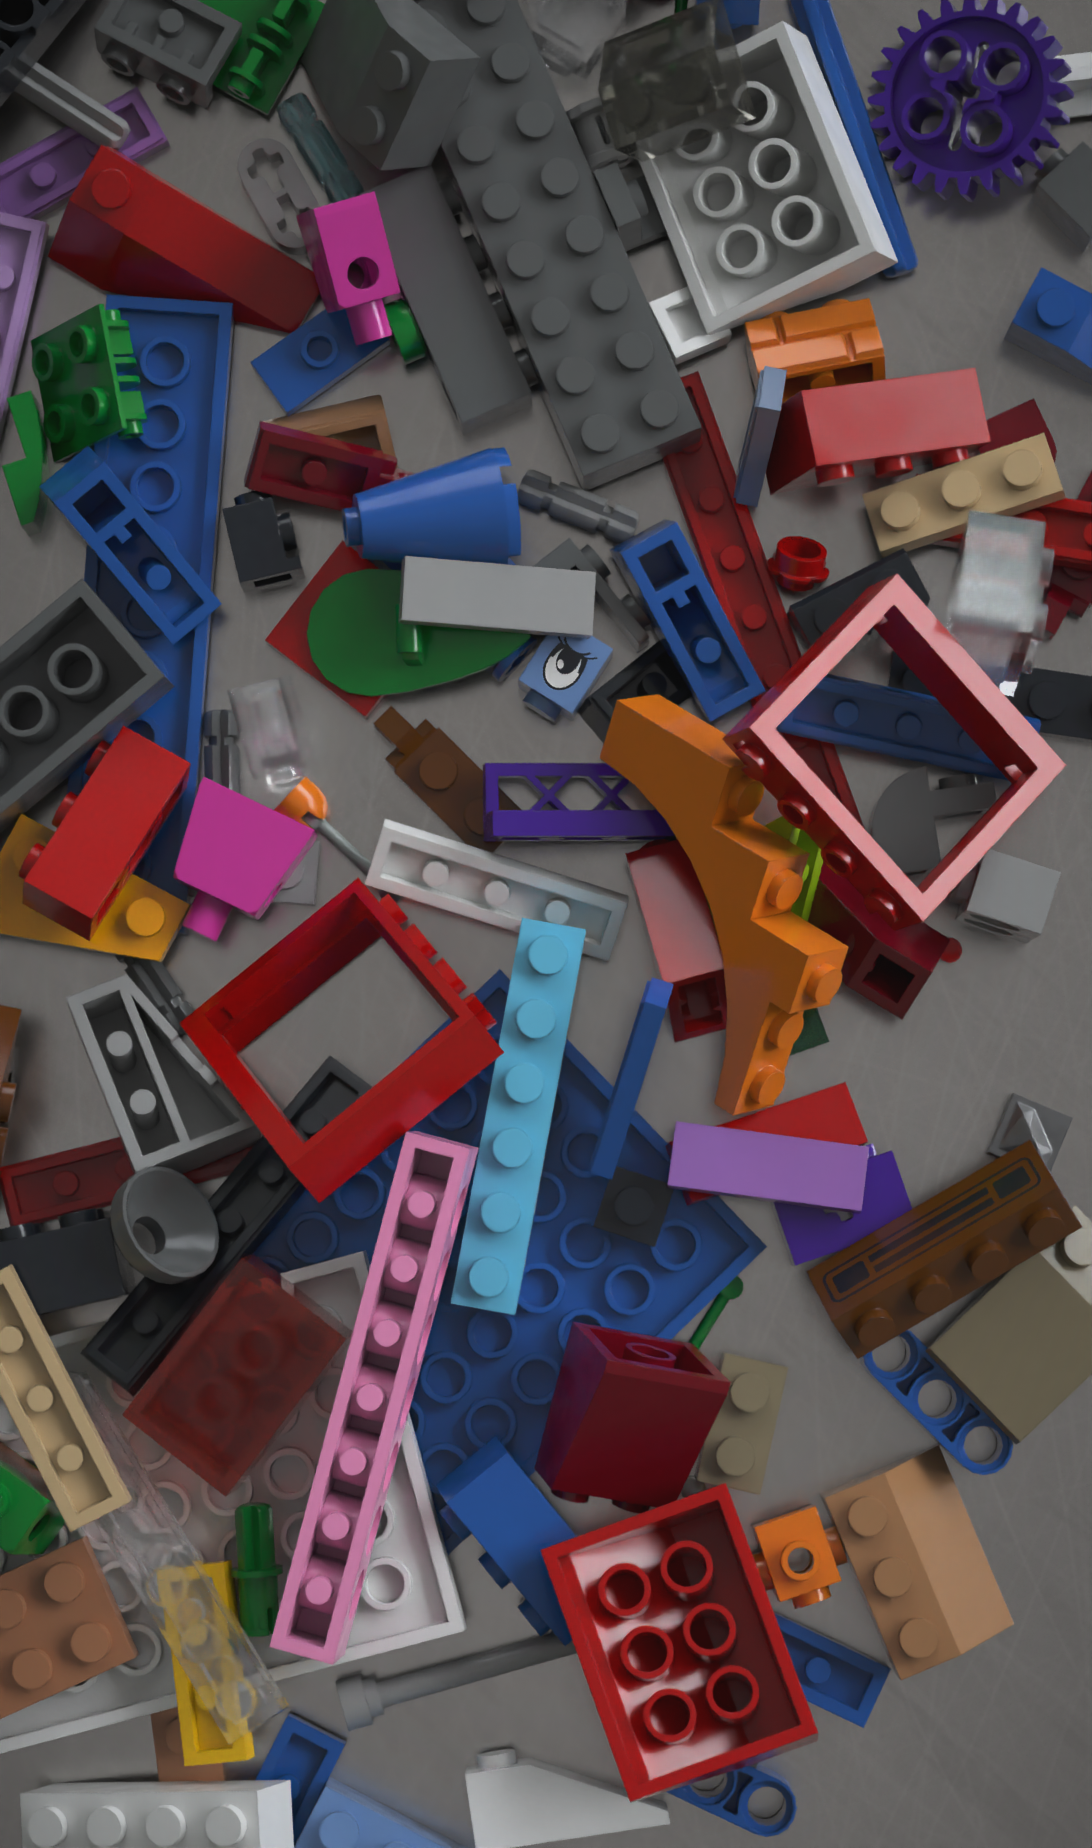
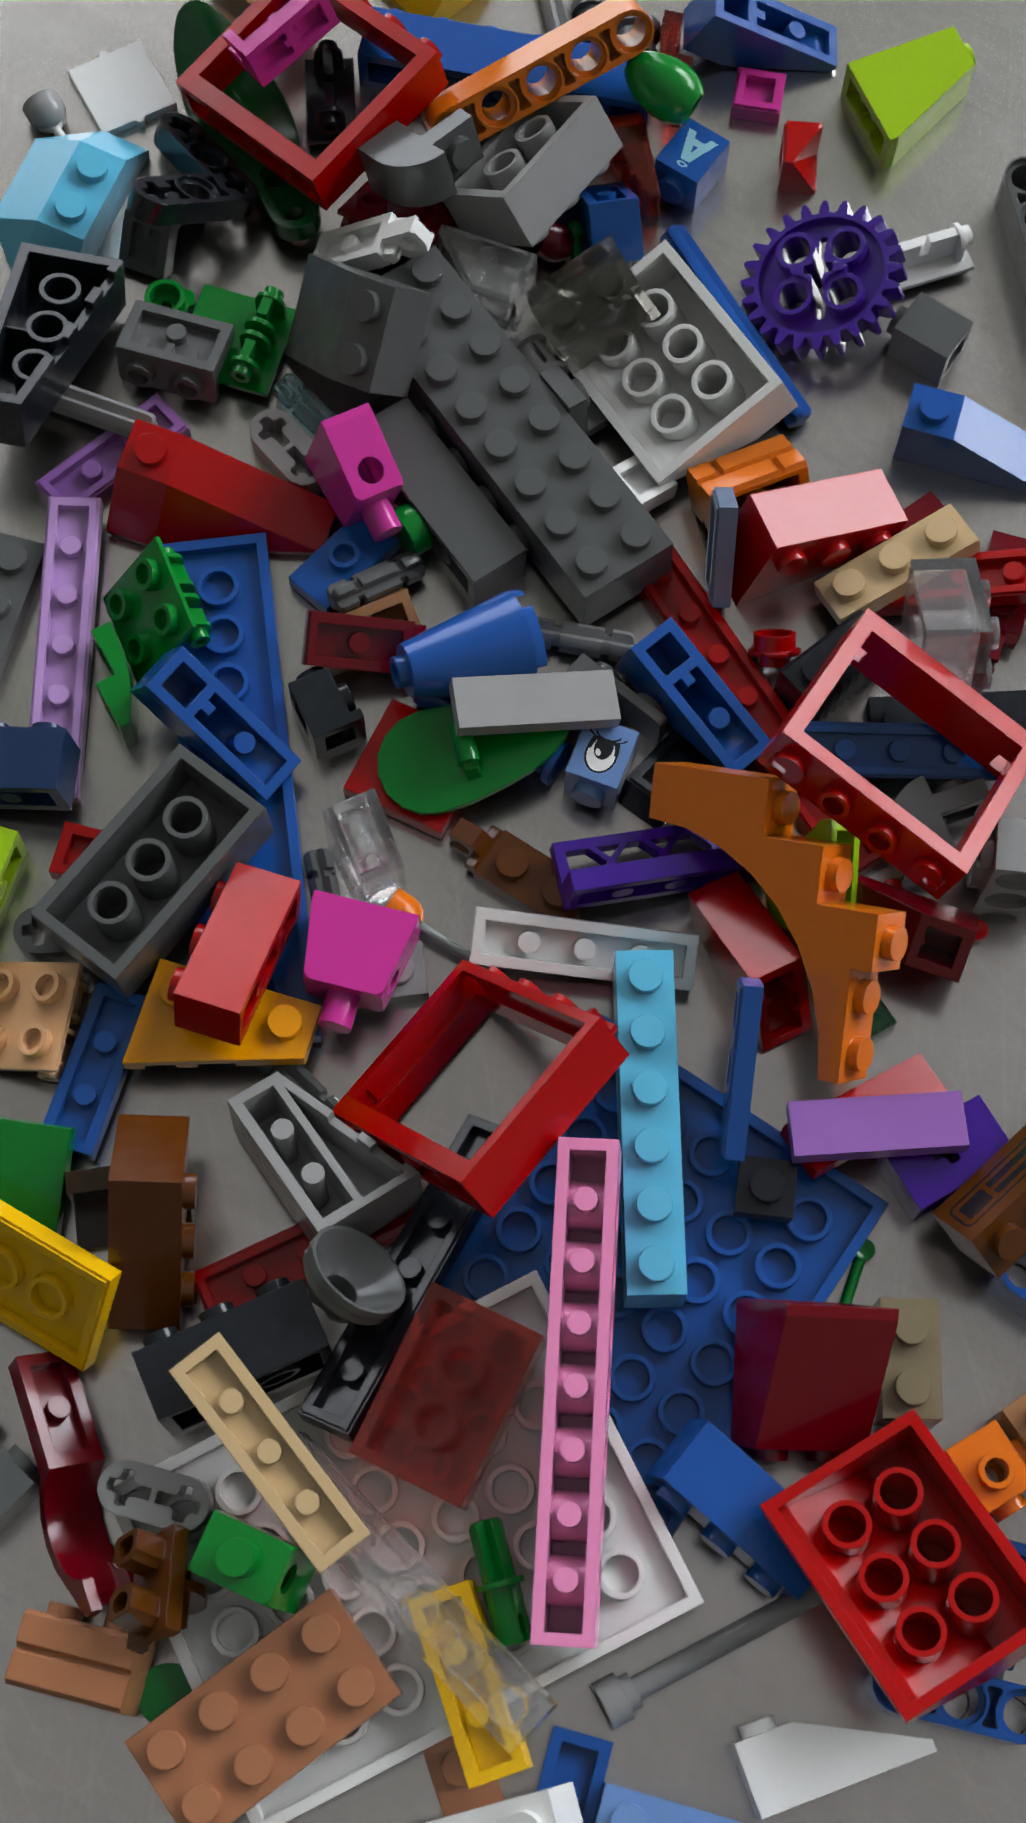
camera: 15 degrees left, 15 degrees down
none -> dark grey axle [326,551,426,613]

